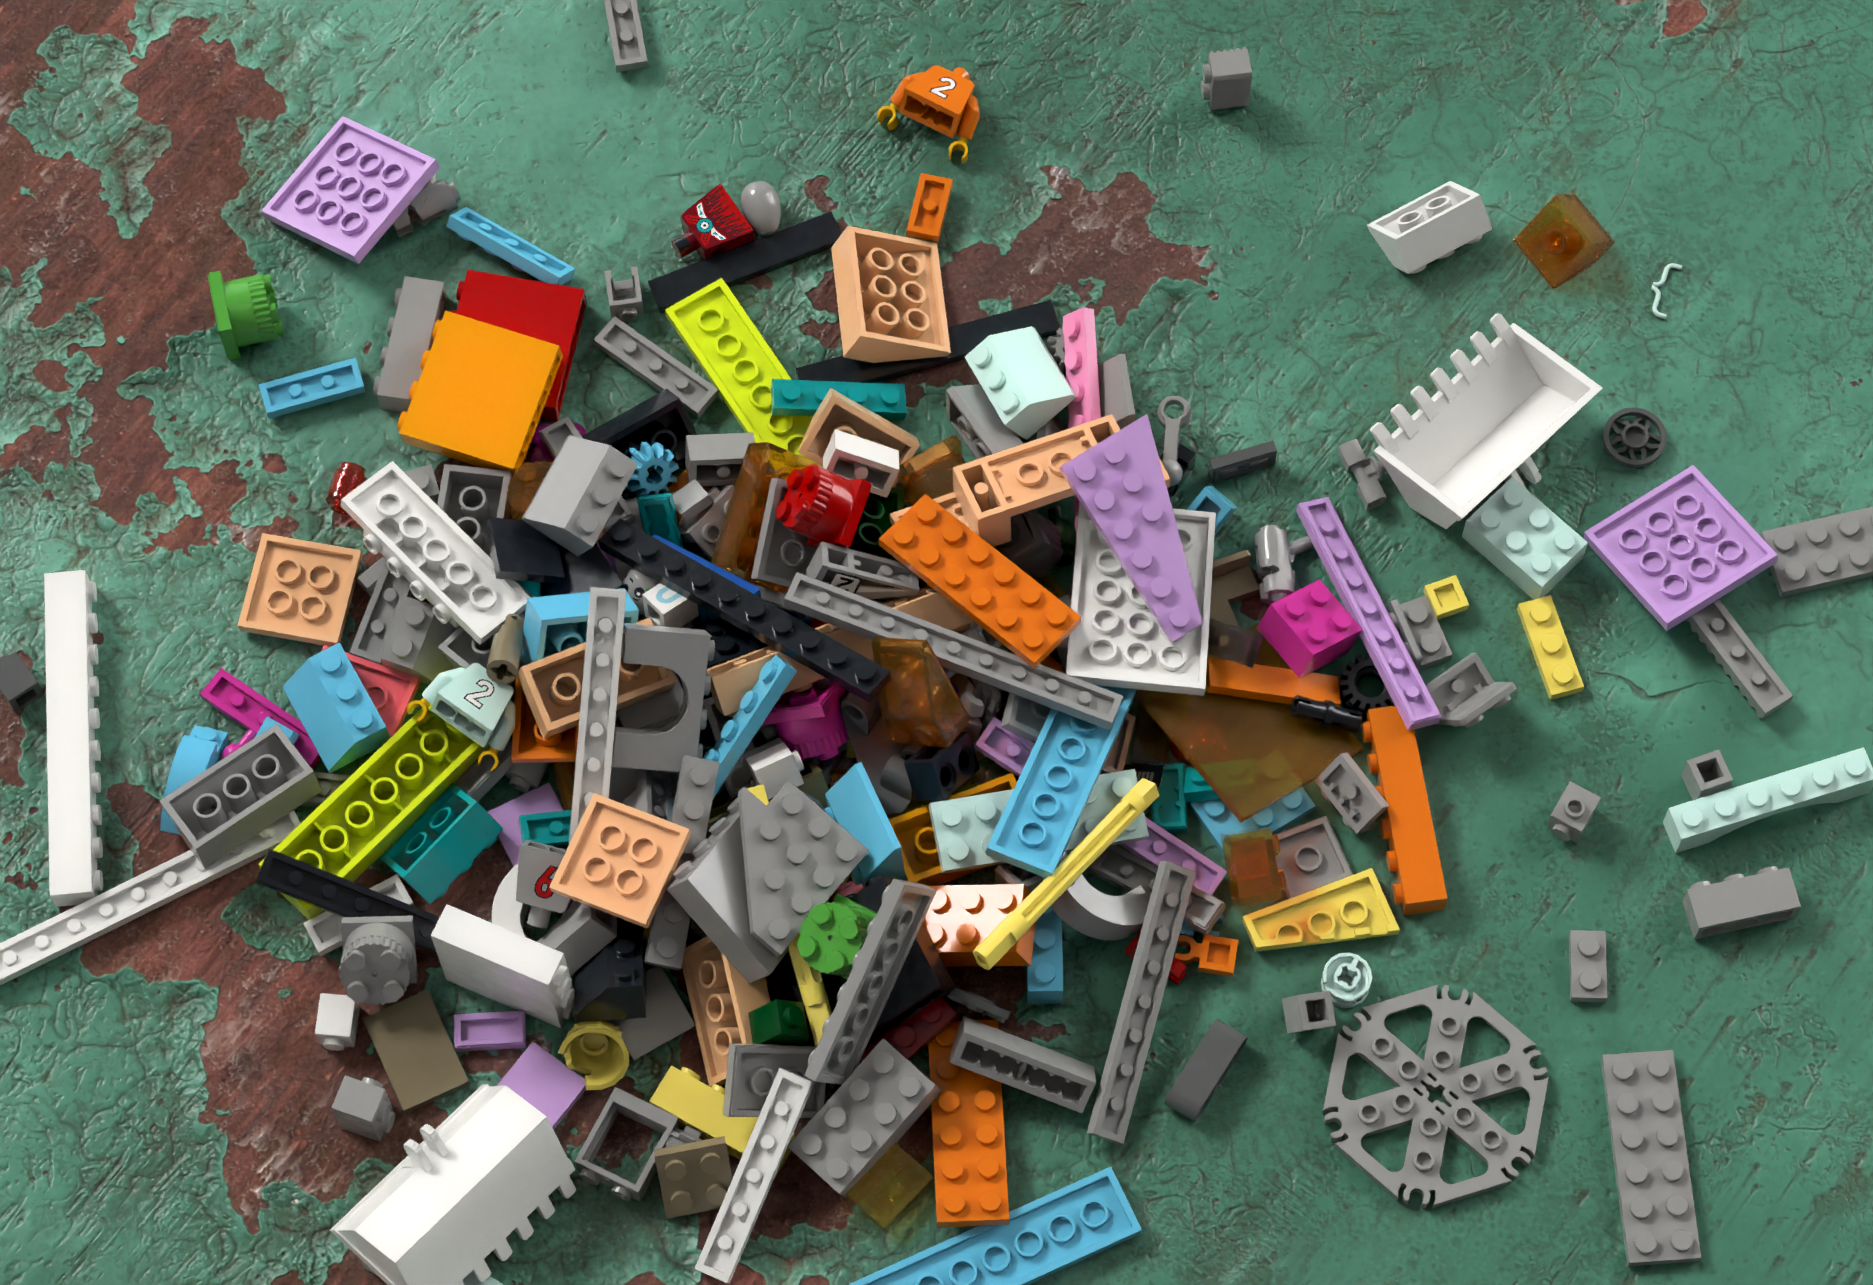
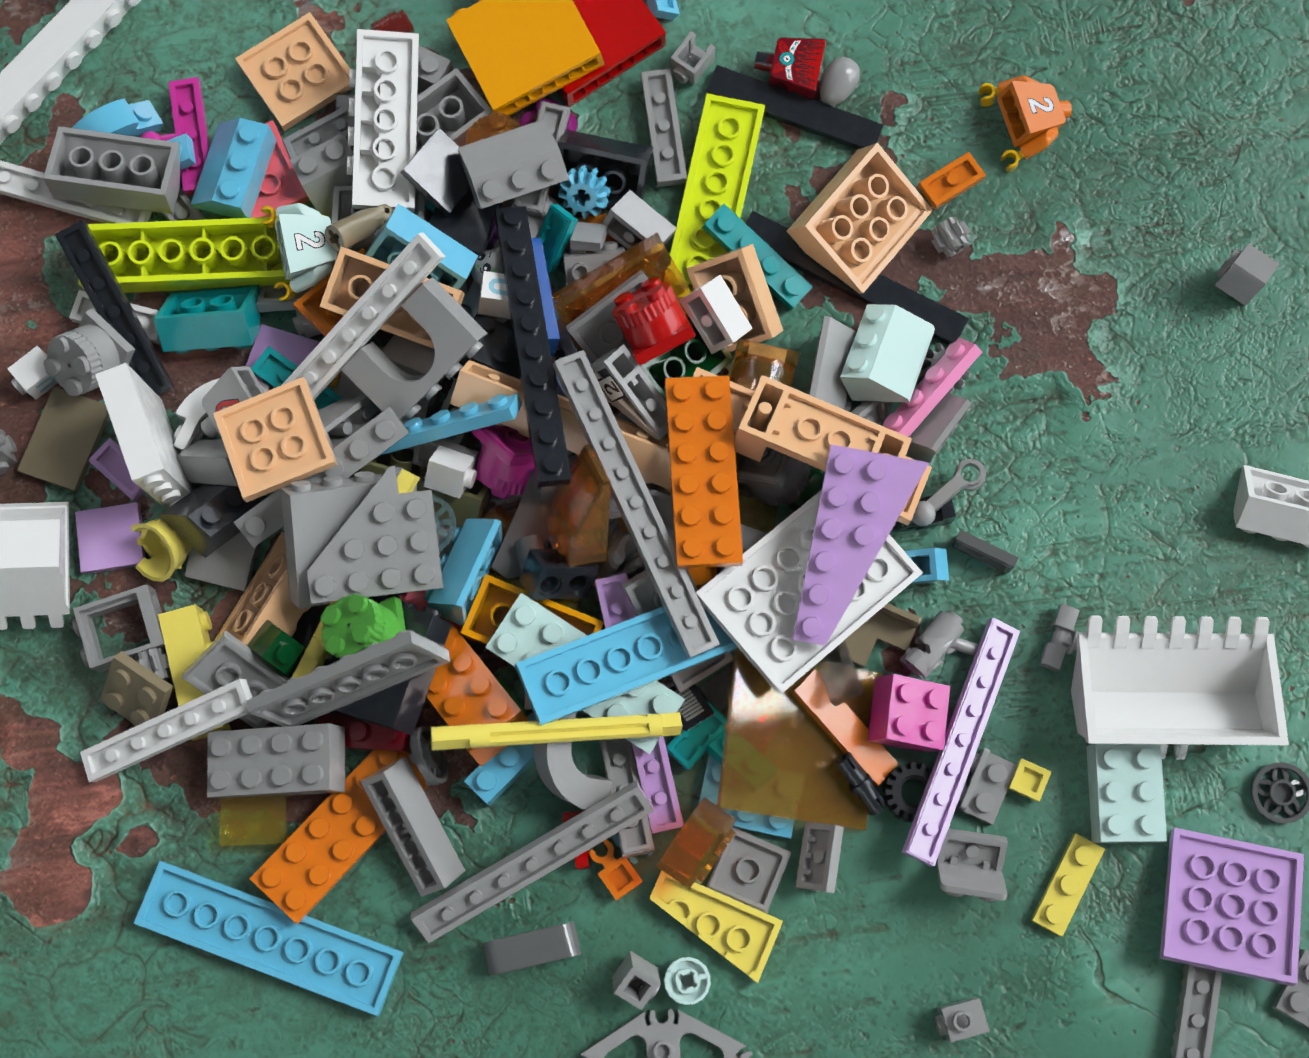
camera: 45 degrees right, 10 degrees up
orange brick [1361,706,1448,916] -> none
none -> light grey gear [931,217,971,257]

